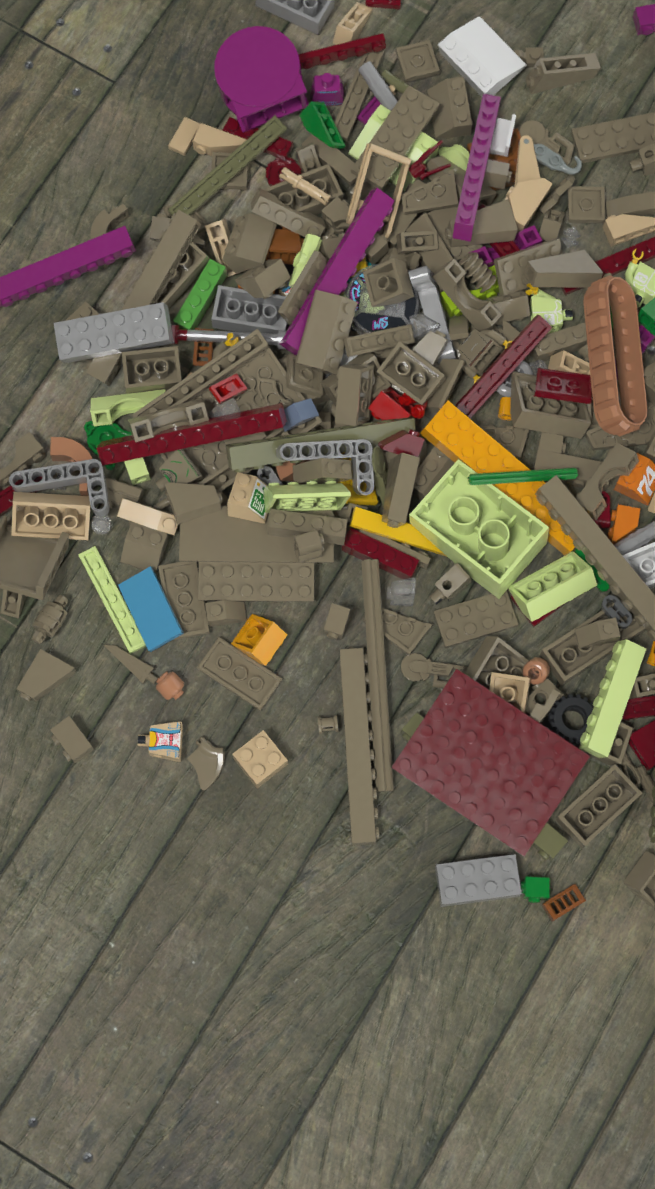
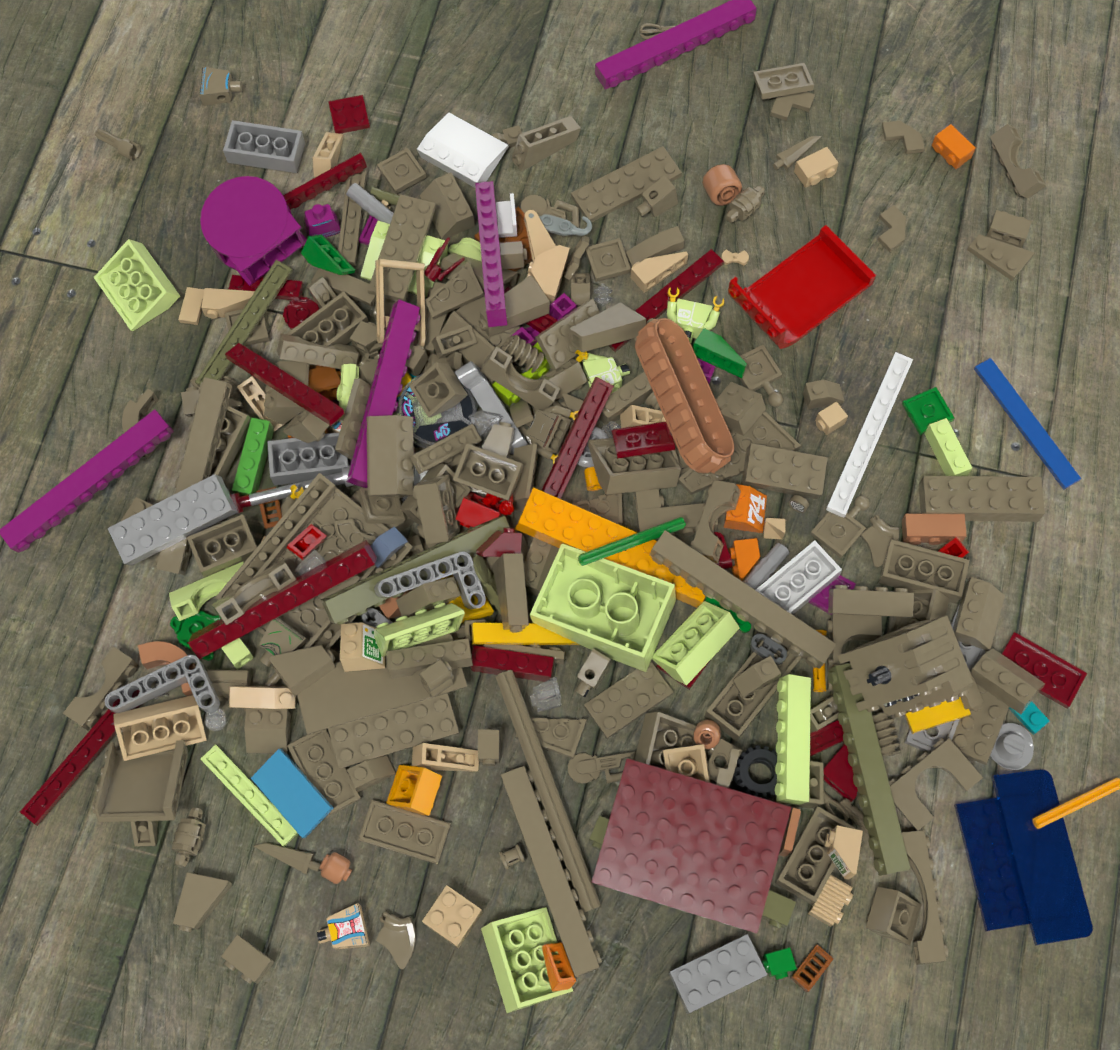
camera: 15 degrees left, 5 degrees down
tan pin [279,167,332,206] -> none
none -> yellowish green slope [94,239,180,331]
none -> dark red plate [225,343,345,426]
none -> tan slope [412,743,479,772]
none -> yellowish green slope [481,907,573,1013]
none -> orange slope [542,942,576,992]
none -> nougat tile [779,808,801,857]
none -> tan brick [808,875,853,927]
none -> tan slope [824,825,863,880]

